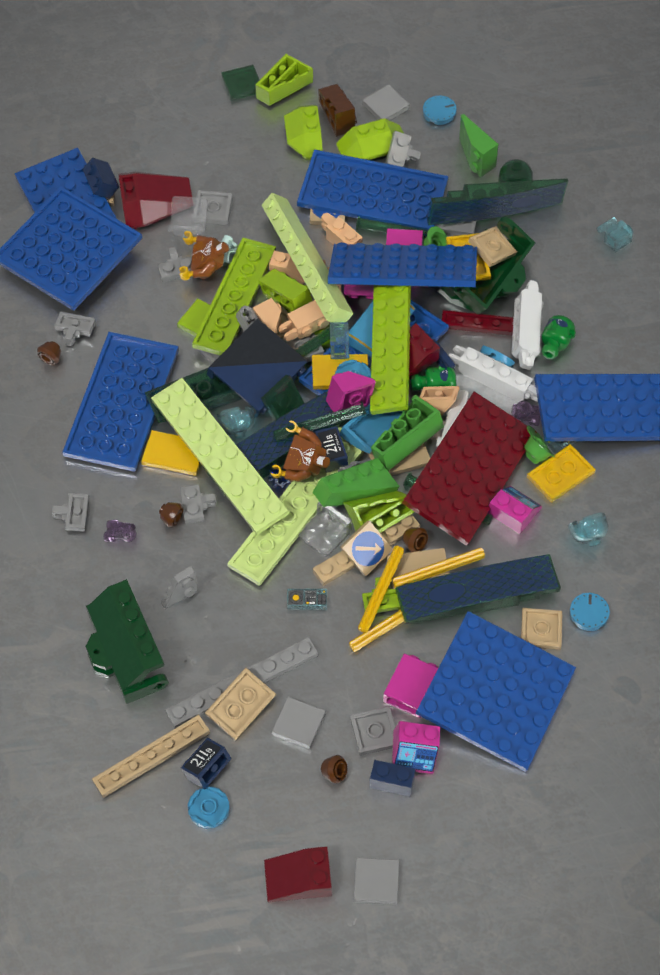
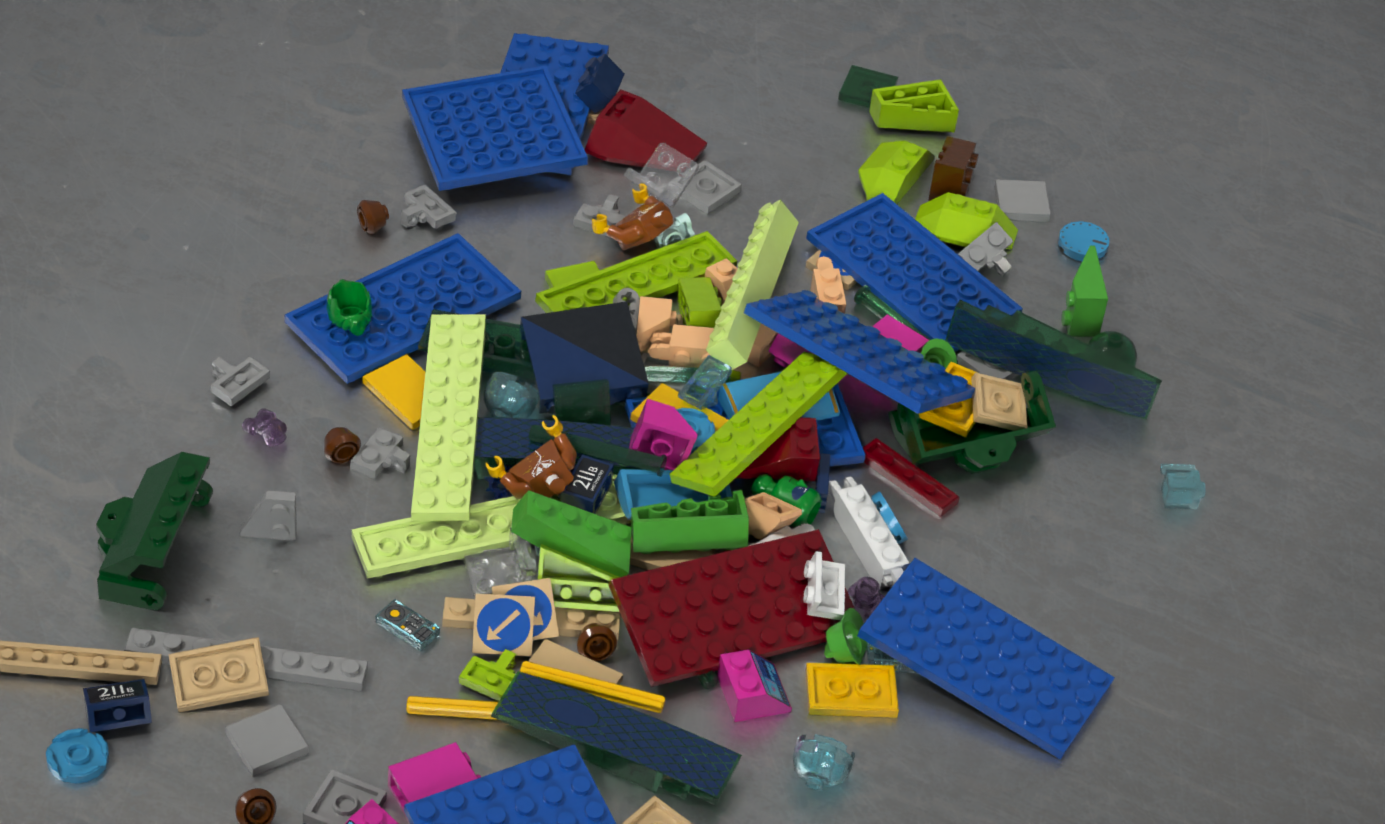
camera: 30 degrees right, 15 degrees down
yellow axle [358,545,404,633] -> none
white hinge [512,280,544,370] -> none
green piece [542,315,576,359] -> none
none -> green hair [326,279,372,336]
none -> tile [472,594,535,656]
none -> white bracket [803,551,845,620]

